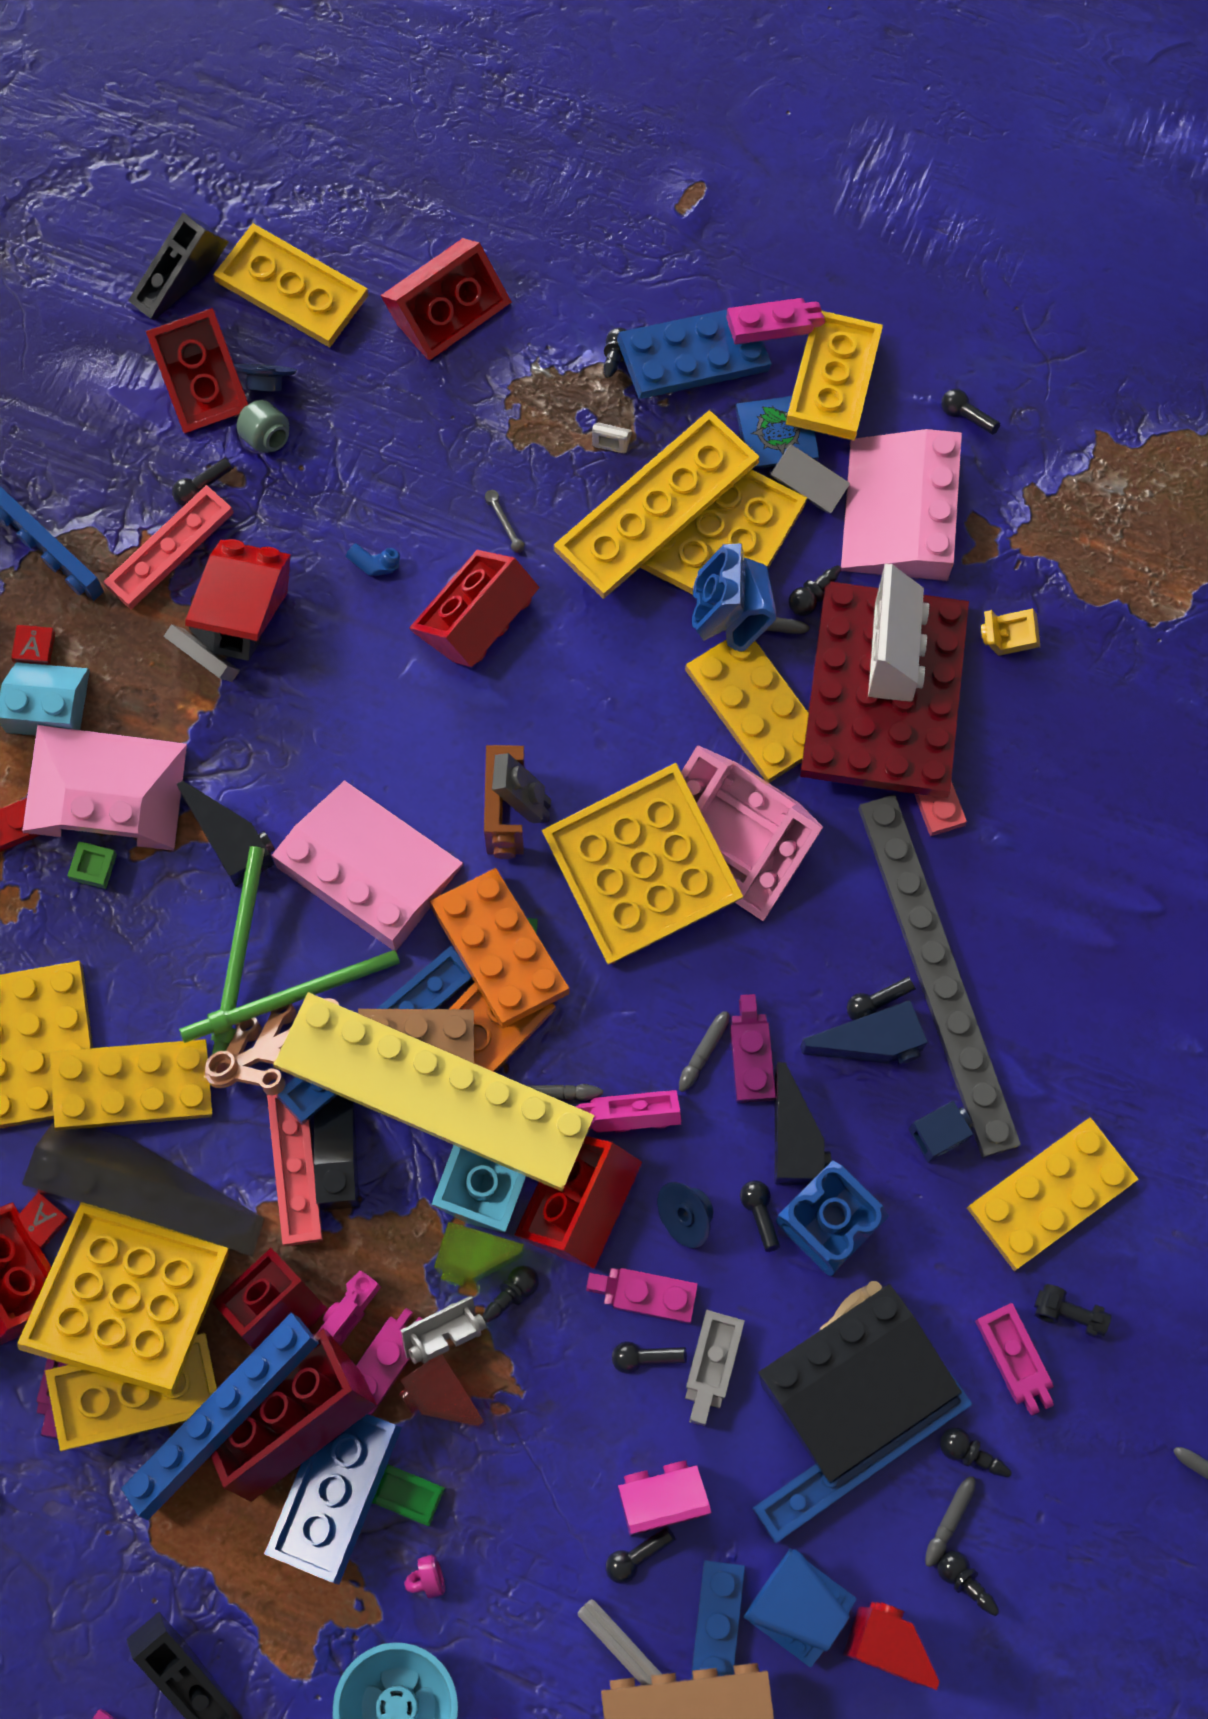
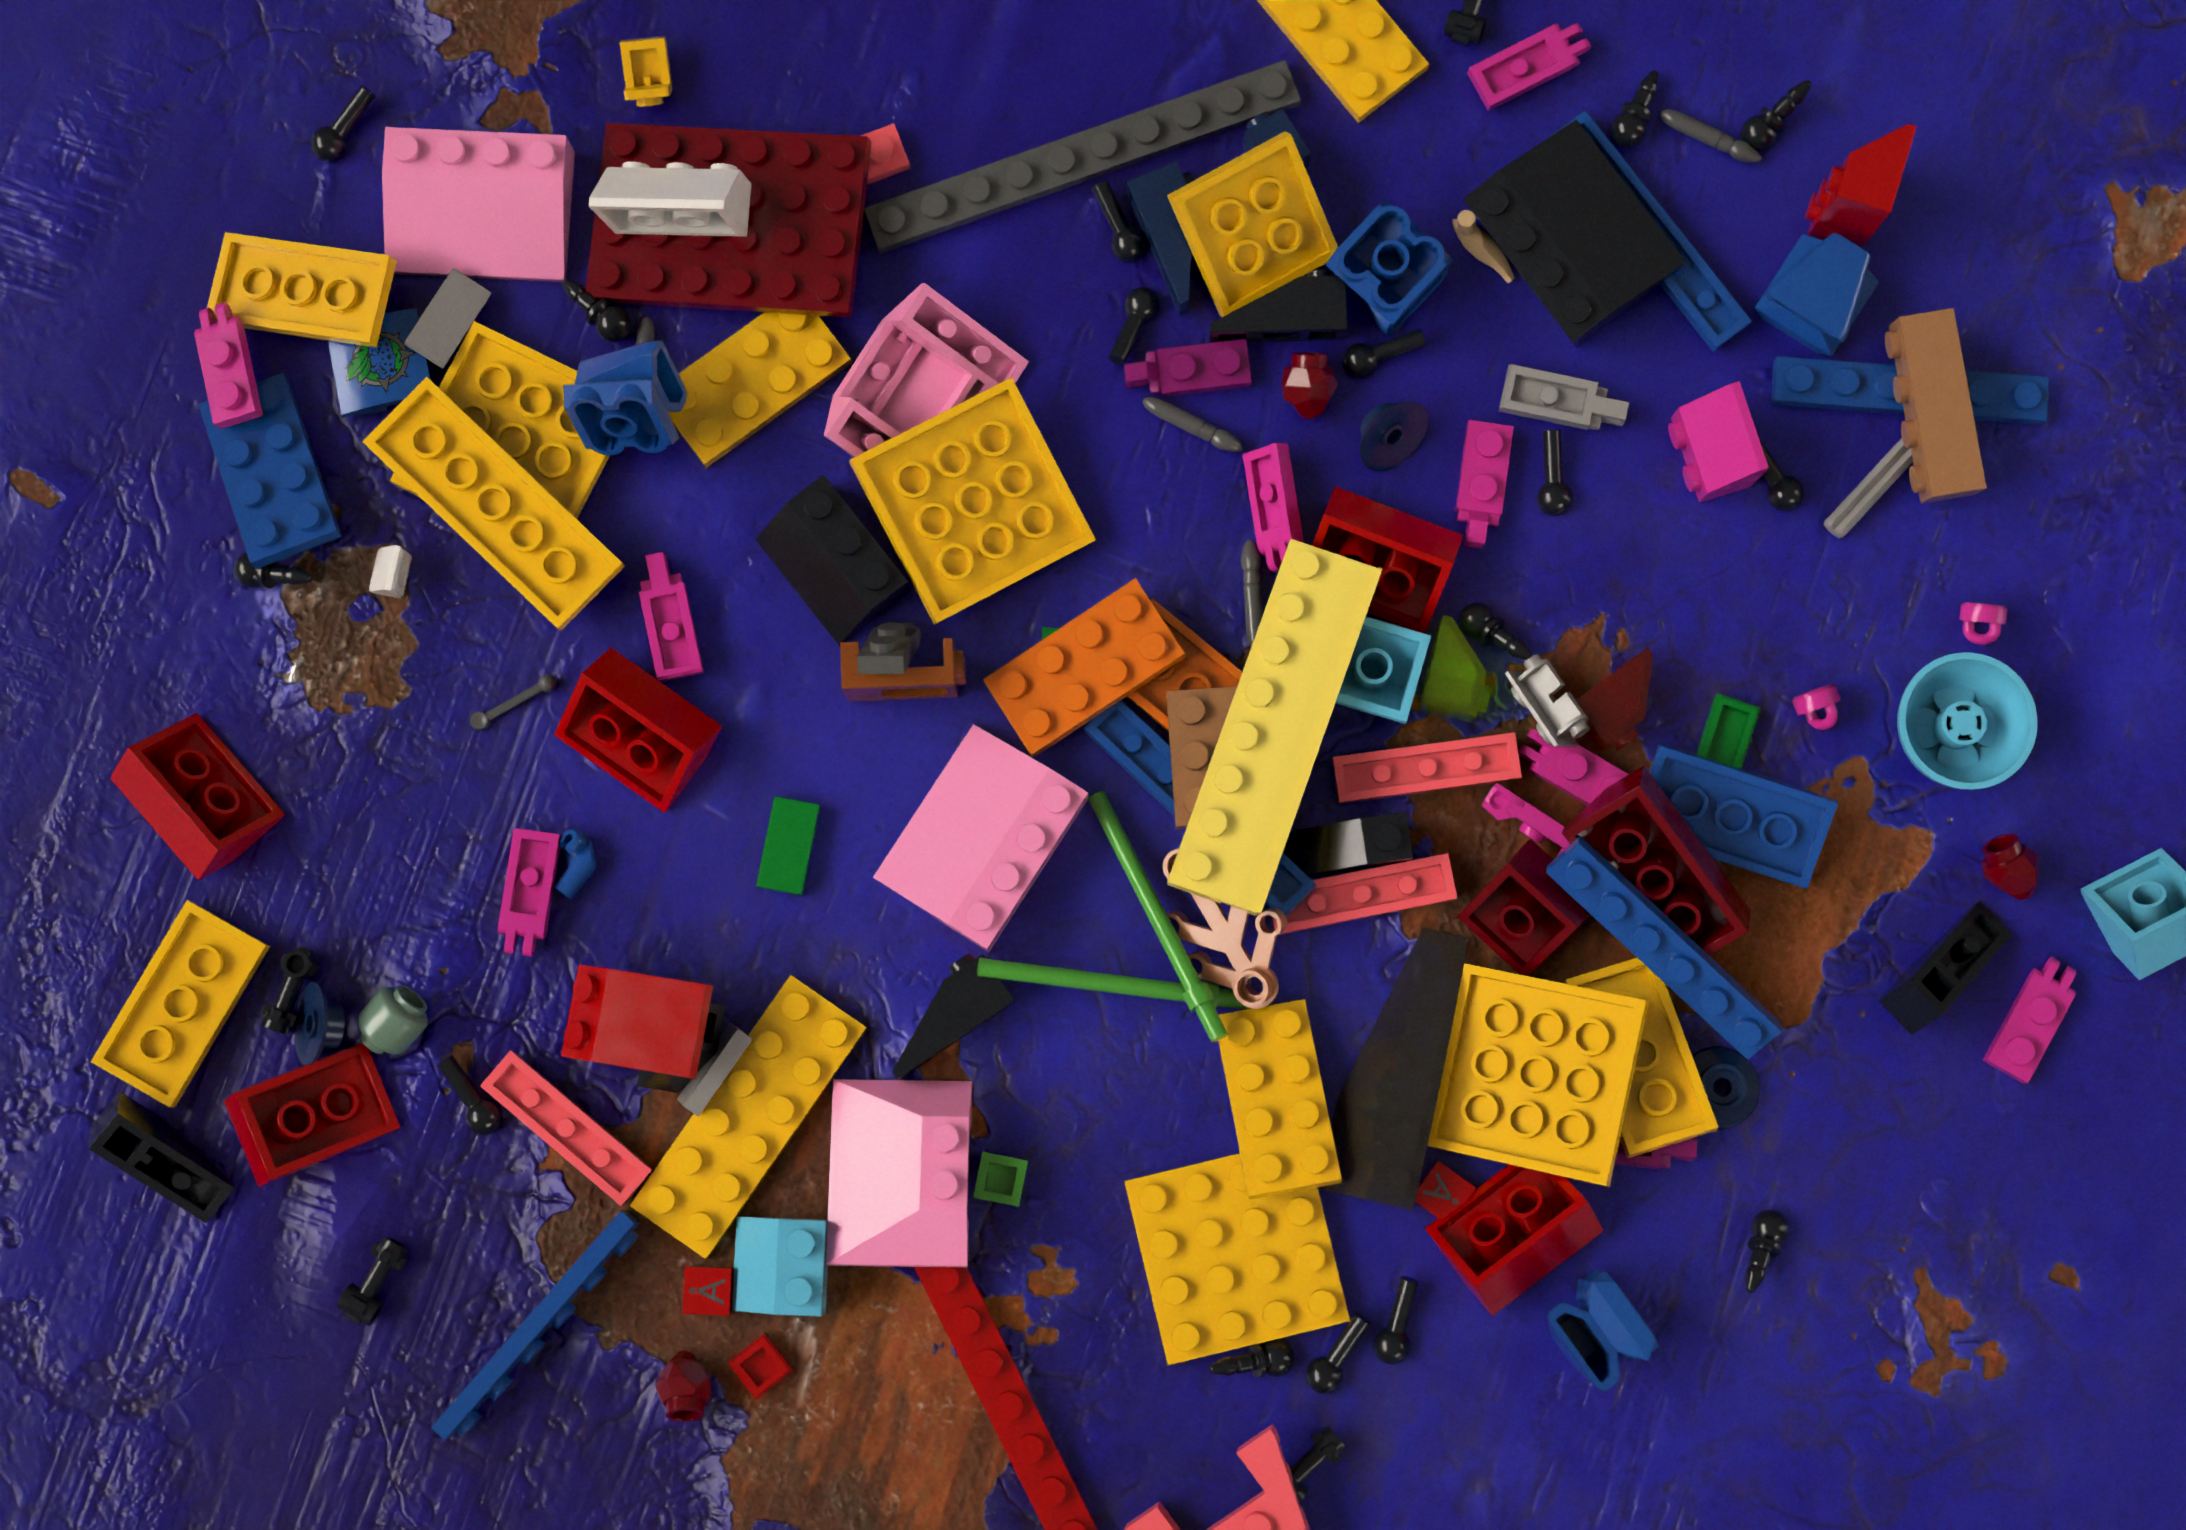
camera: 90 degrees left, 10 degrees up
none -> black bar [260,946,321,1035]
none -> black bar [337,1236,409,1326]
none -> dark pink hinge [498,828,562,957]
none -> yellow plate [630,975,867,1259]
none -> dark pink hinge [639,552,704,682]
none -> black slope [755,475,911,646]
none -> green tile [756,796,821,896]
none -> black bar [1108,287,1160,365]
none -> yellow plate [1167,131,1338,317]
none -> dark red rock [1281,352,1337,419]
none -> coral plate [1332,732,1522,804]
none -> dark blue piece [1692,1046,1760,1130]

